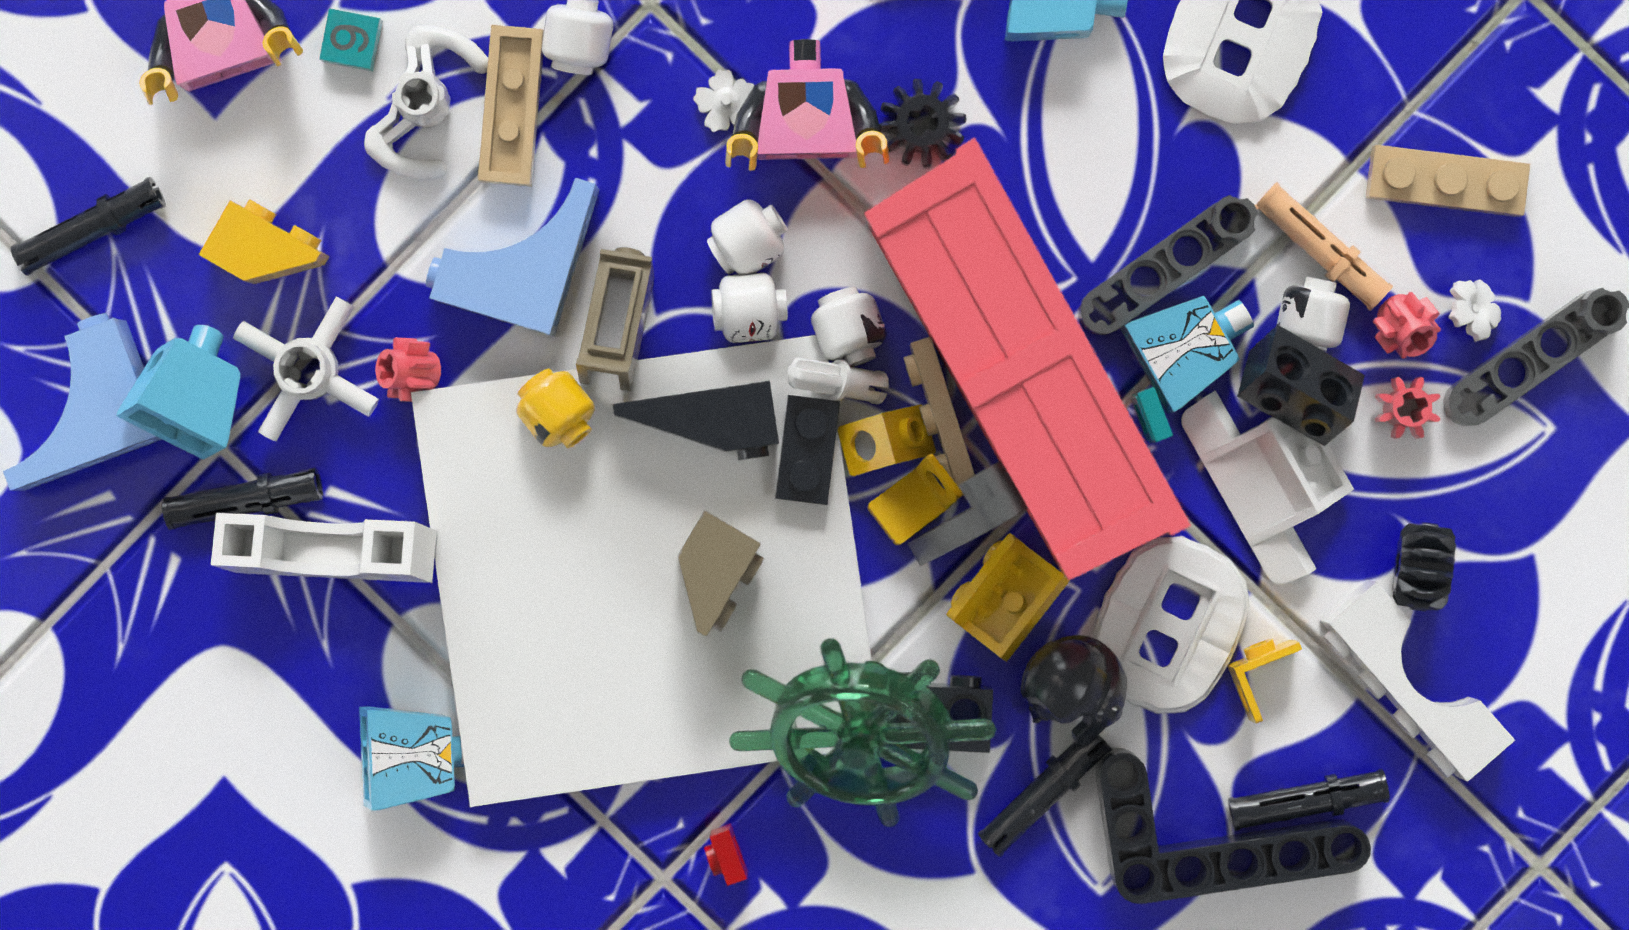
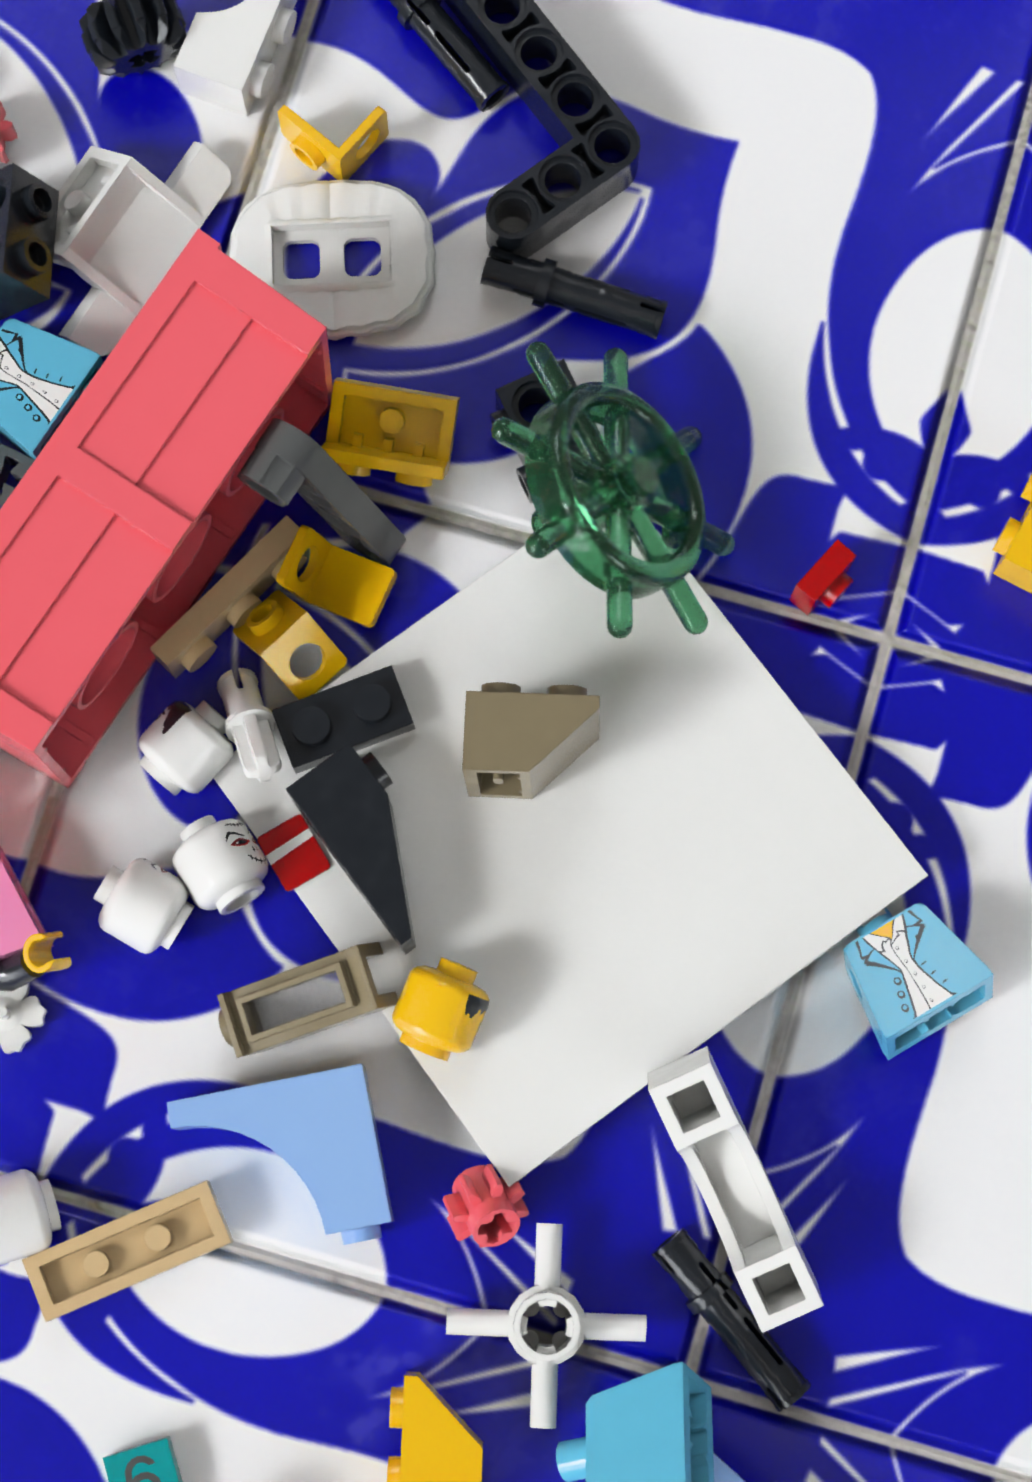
camera: 125 degrees left, 10 degrees down
white piece [364,25,488,180] -> none
black helmet [1020,635,1127,746] -> none
none -> red sticker [257,814,330,891]

